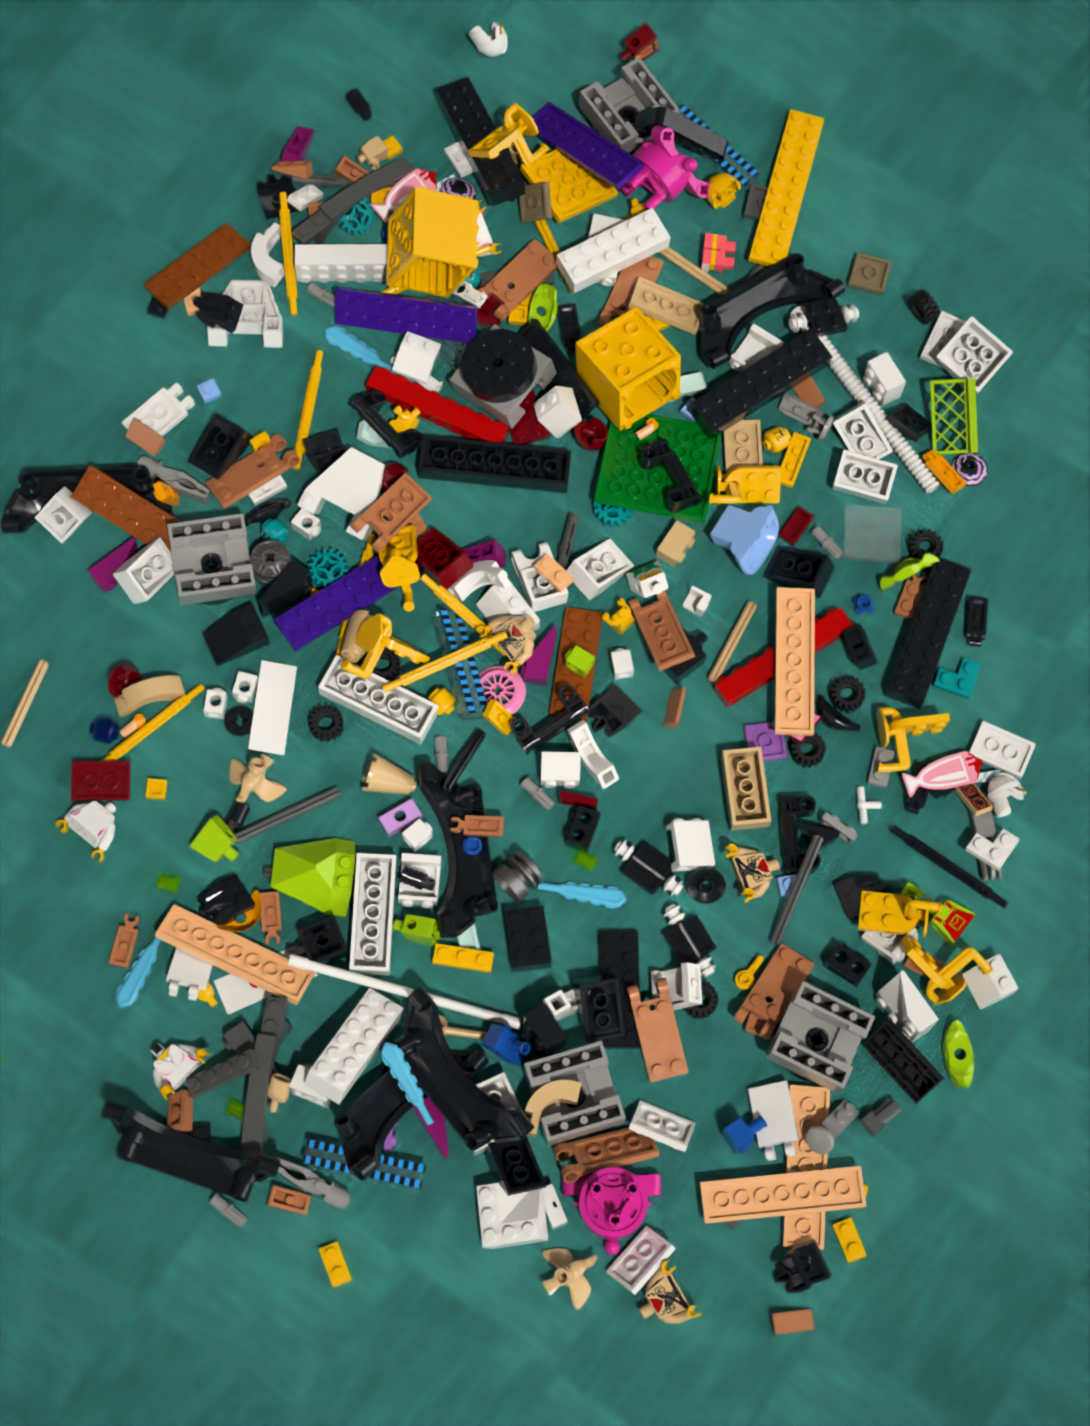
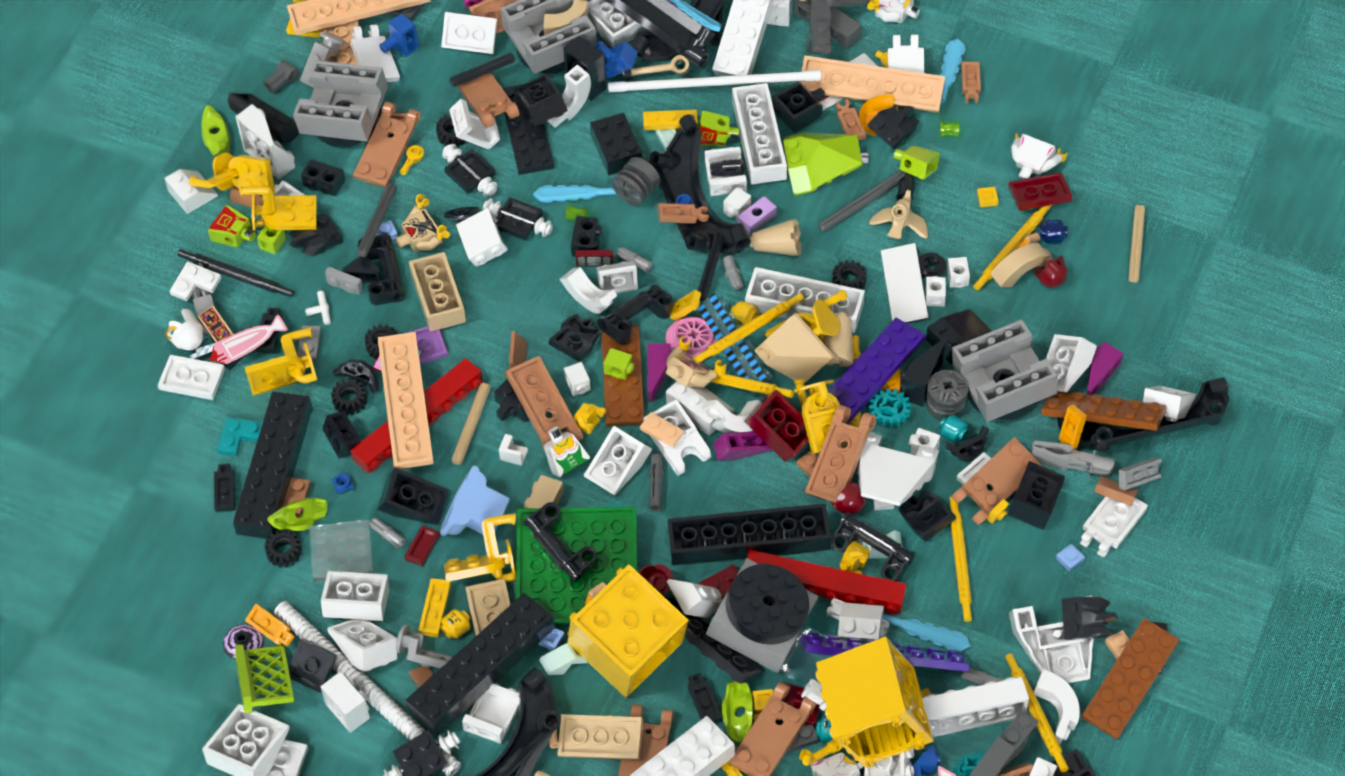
camera: 175 degrees right, 15 degrees down
none -> black axle [449,53,515,87]
none -> tan slope [754,313,834,383]
none -> light grey hinge [1119,457,1161,490]

